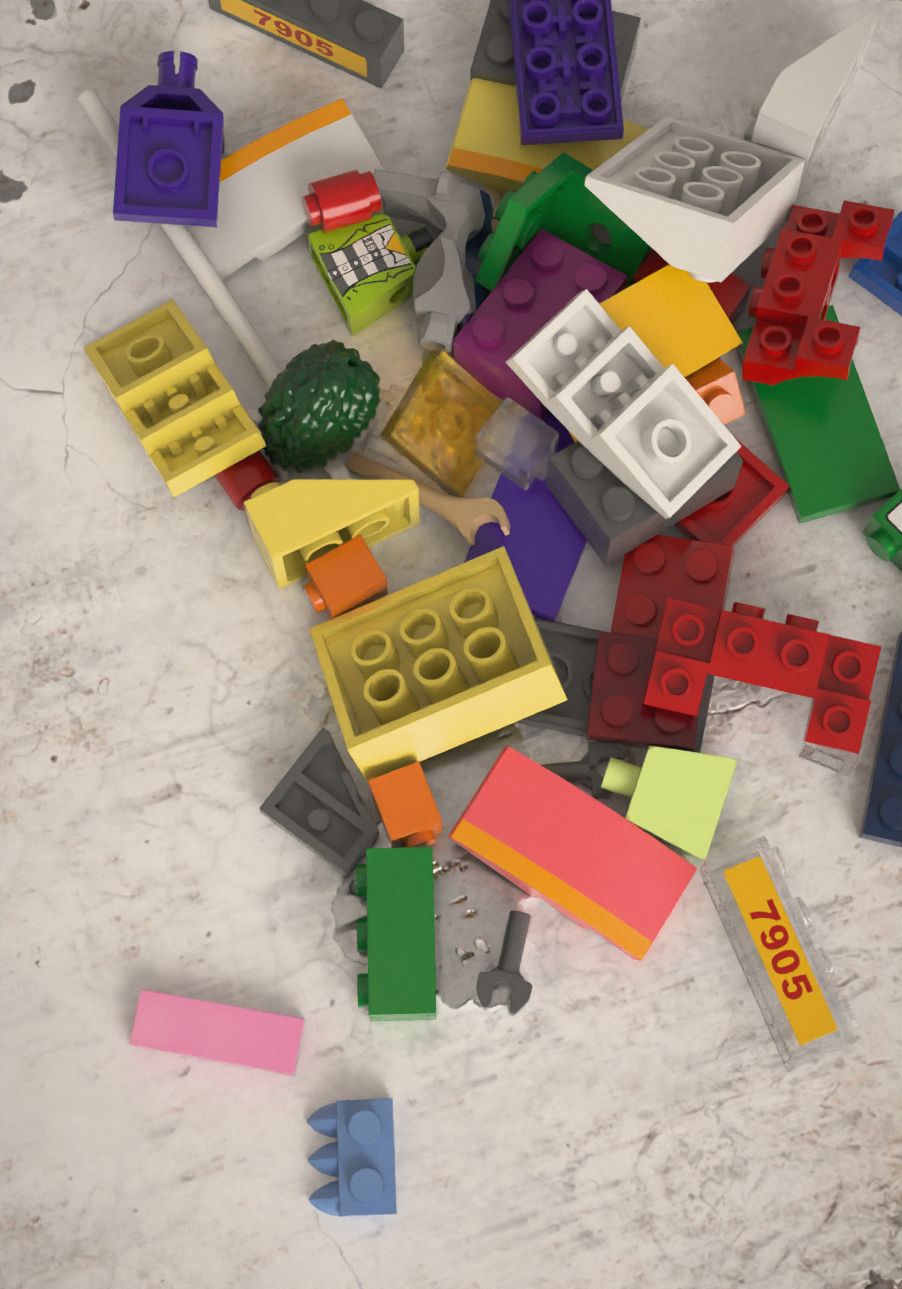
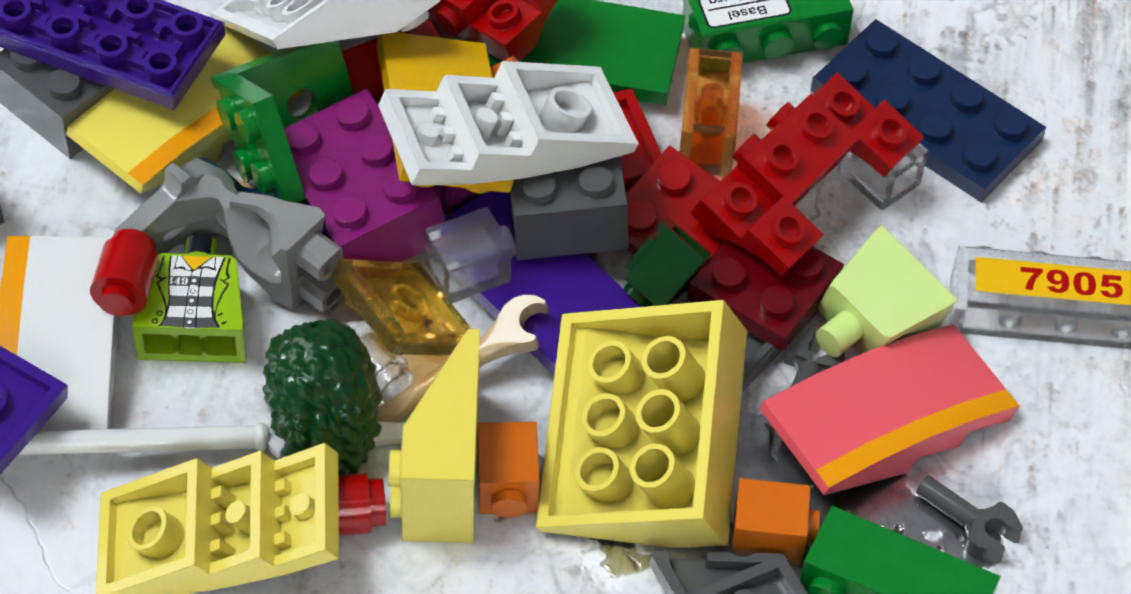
camera: 65 degrees left, 20 degrees down
none -> dark green window [624,218,712,307]
none -> clear orange brick [679,48,743,176]

